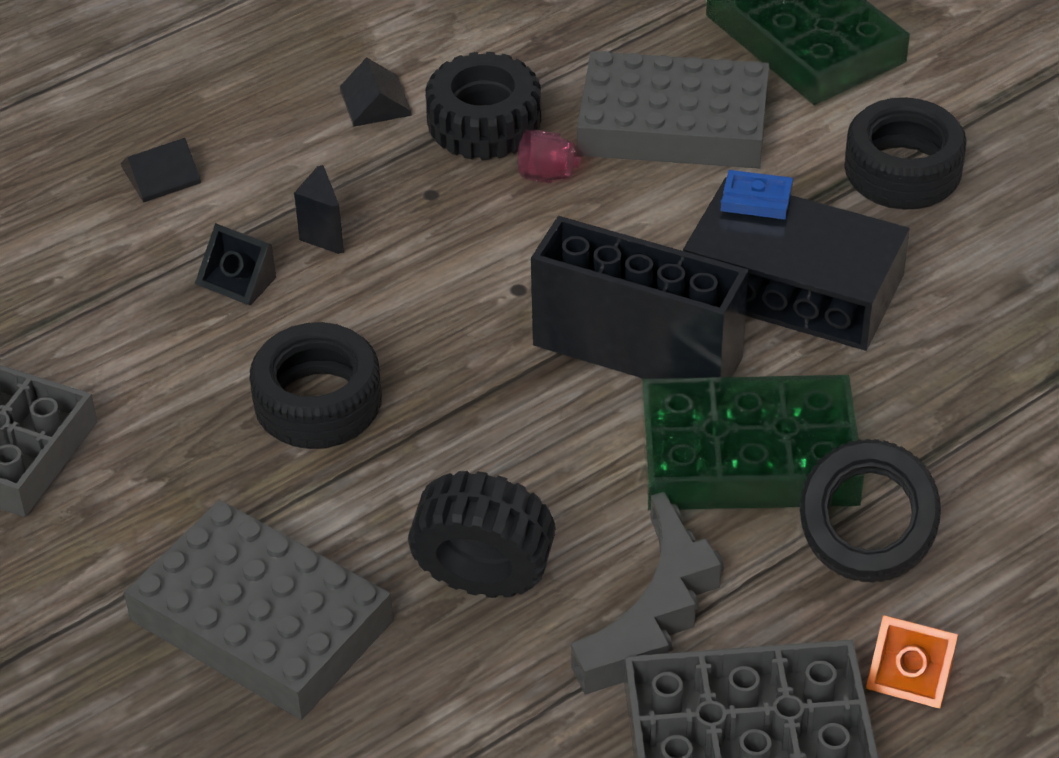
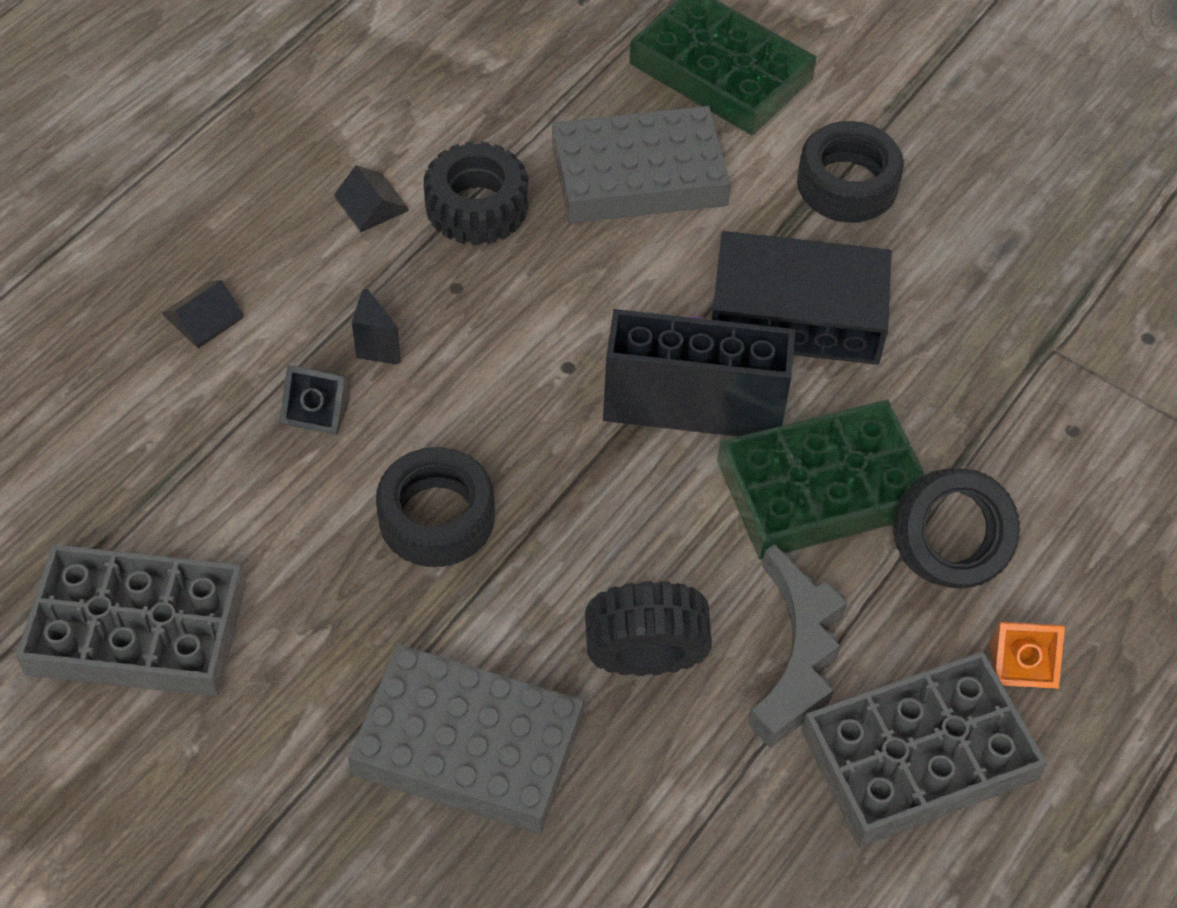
camera: 20 degrees left, 10 degrees up
clear pink helmet [518,130,580,183] -> none
blue plate [721,170,793,219] -> none

